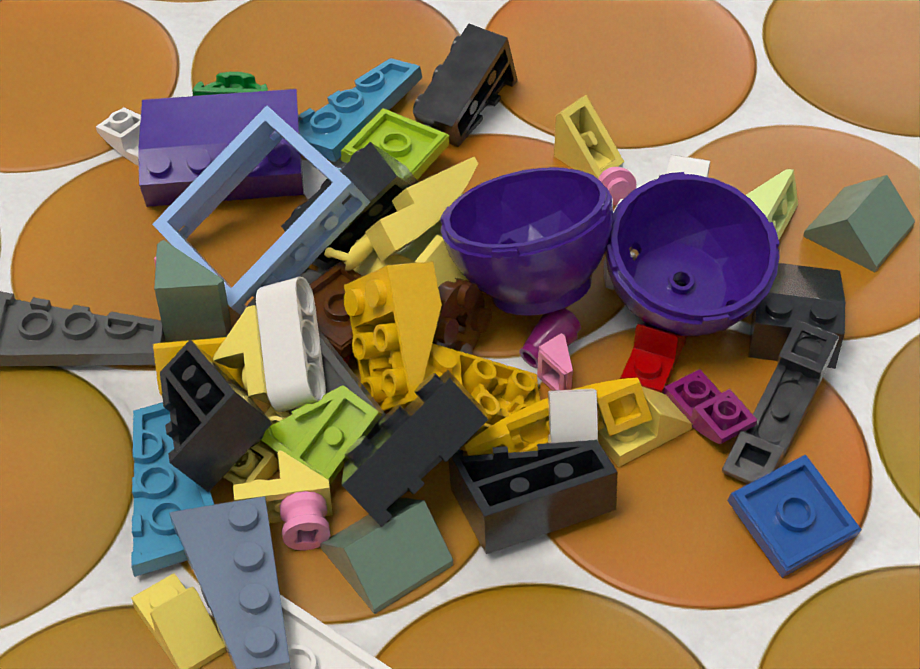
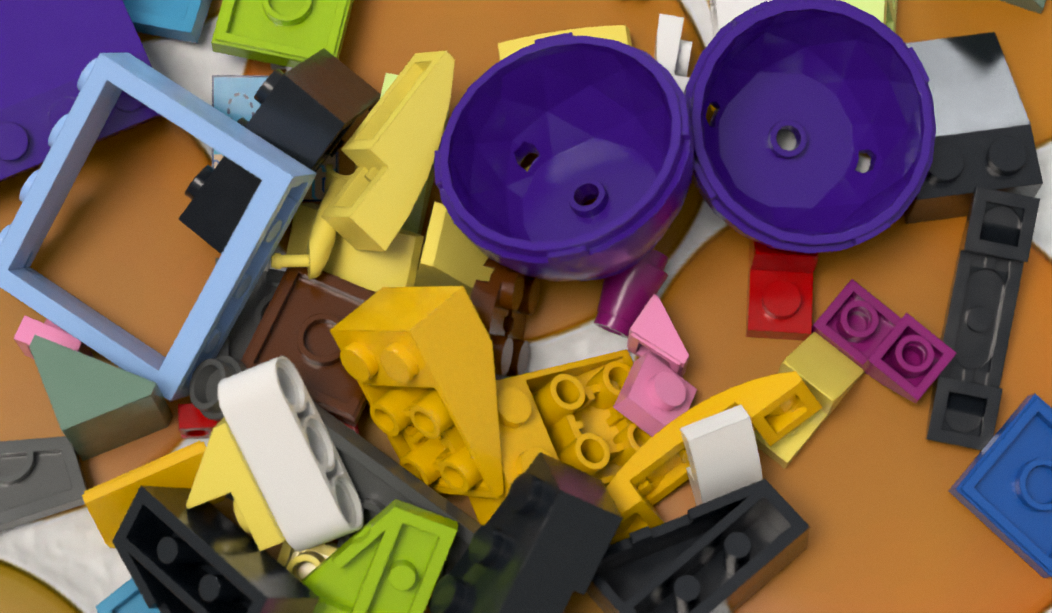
camera: 20 degrees left, 25 degrees up
none -> bright pink plate [613,351,697,437]

